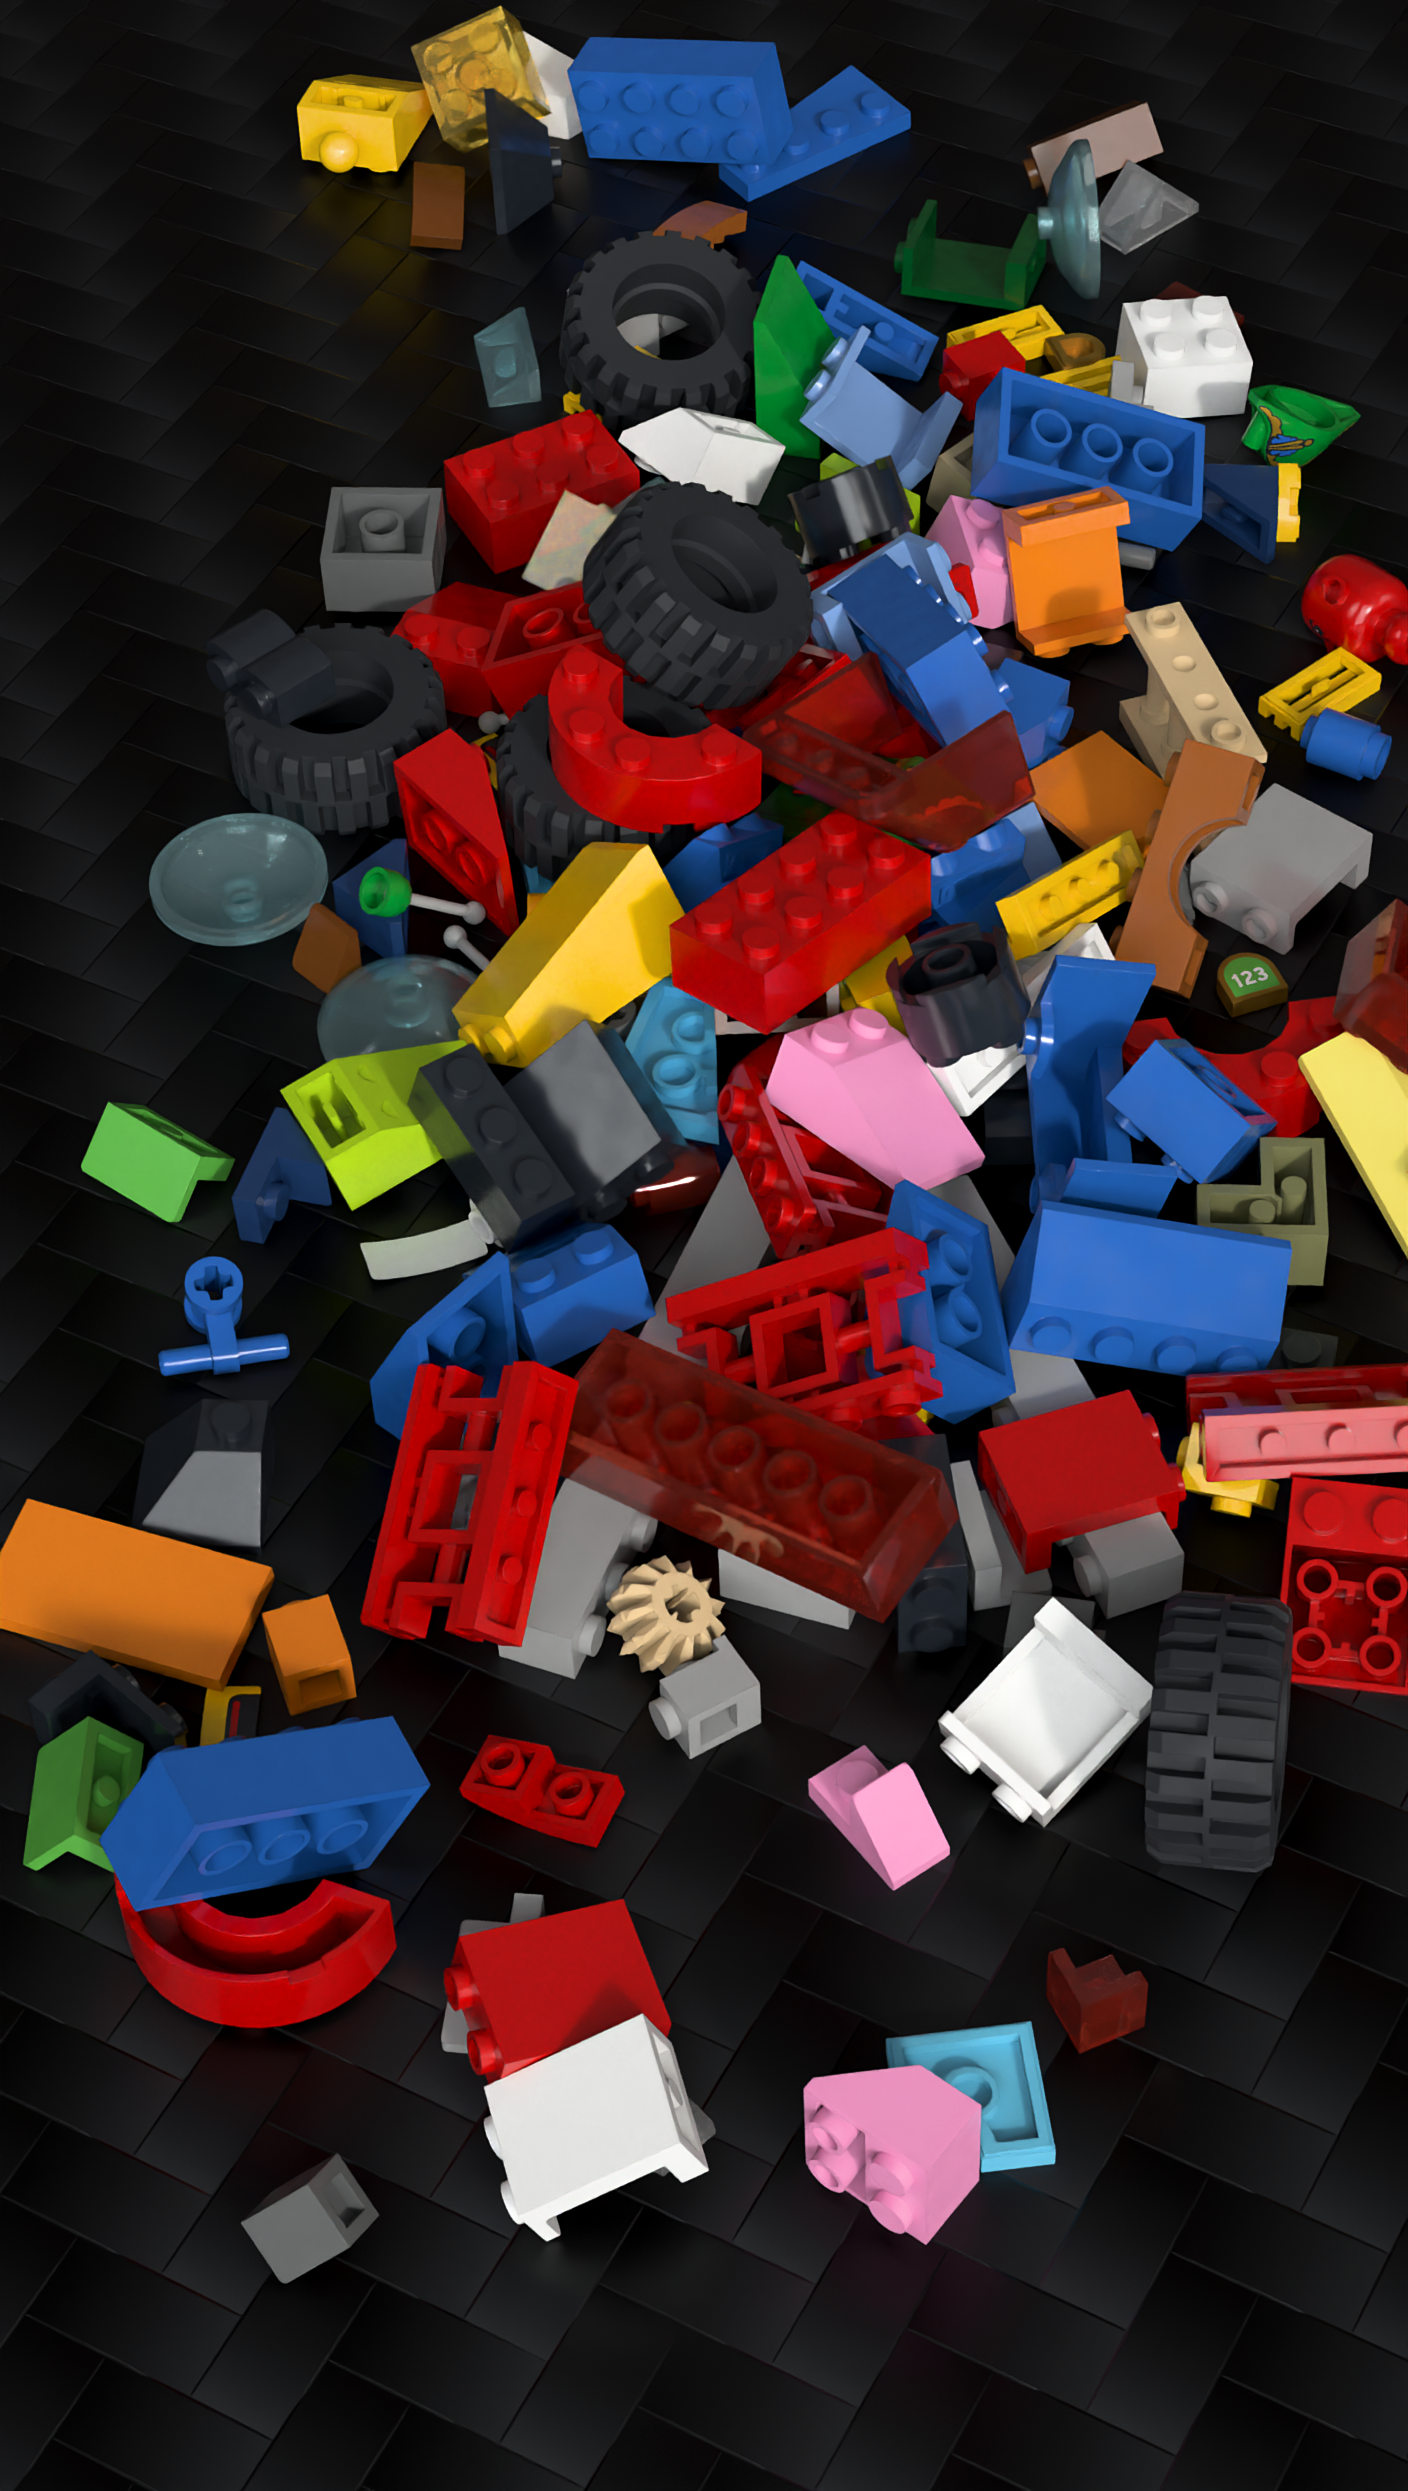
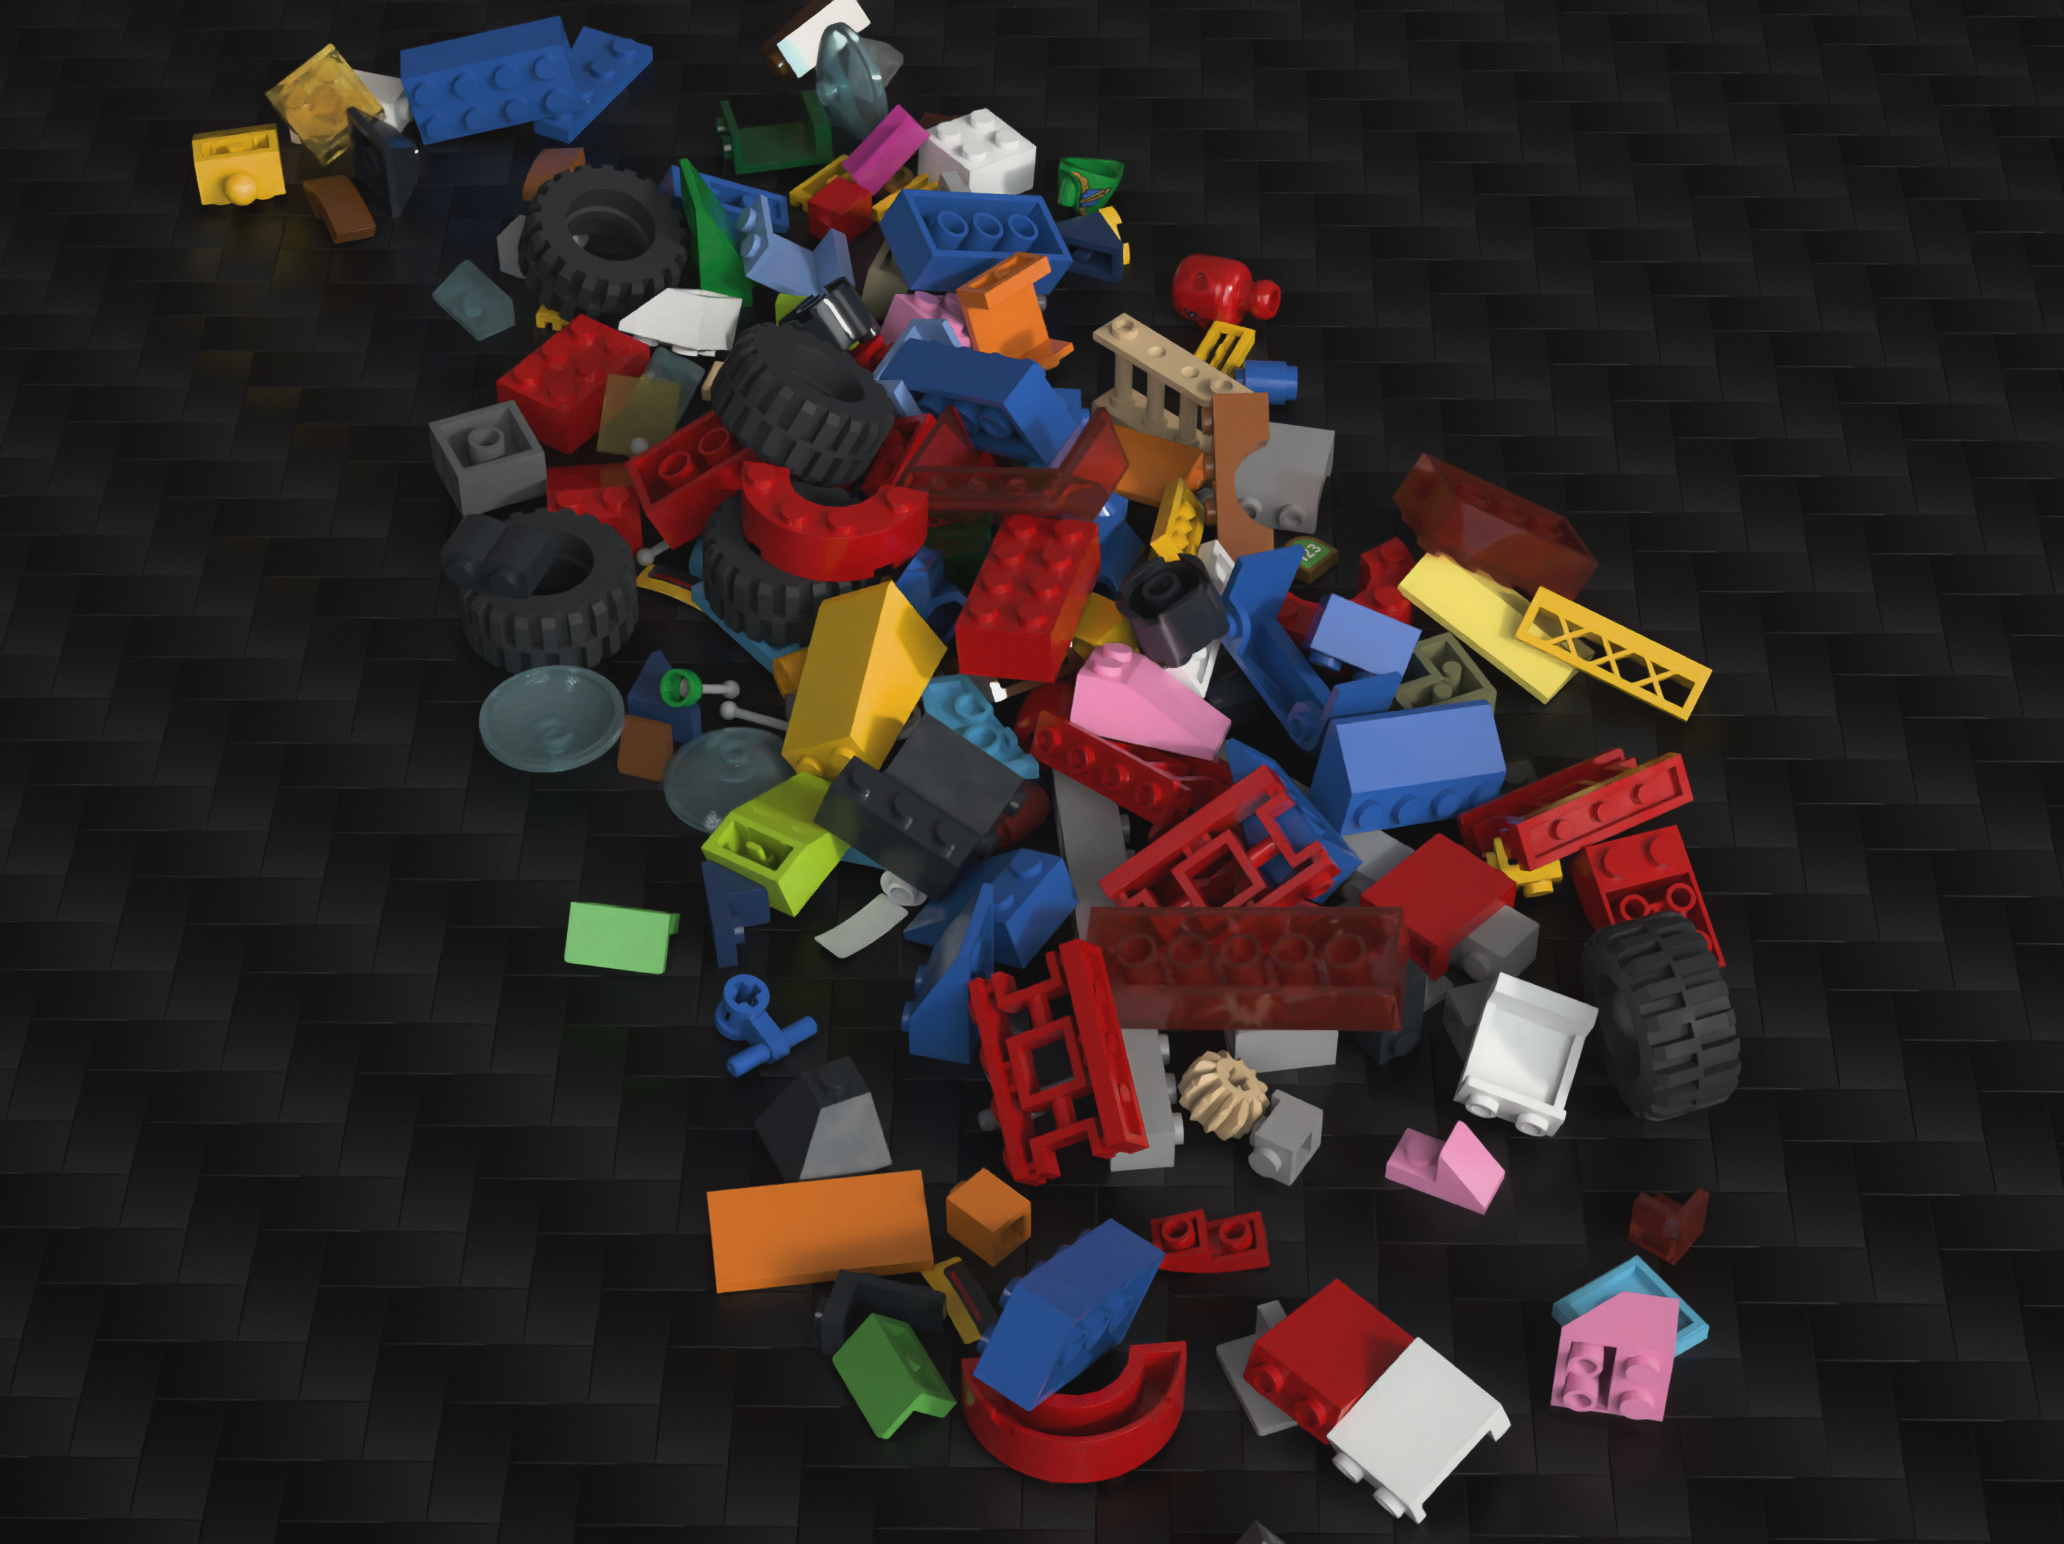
camera: 30 degrees left, 5 degrees down
red slope [393,728,520,938] -> none
none -> dark pink panel [841,104,931,196]

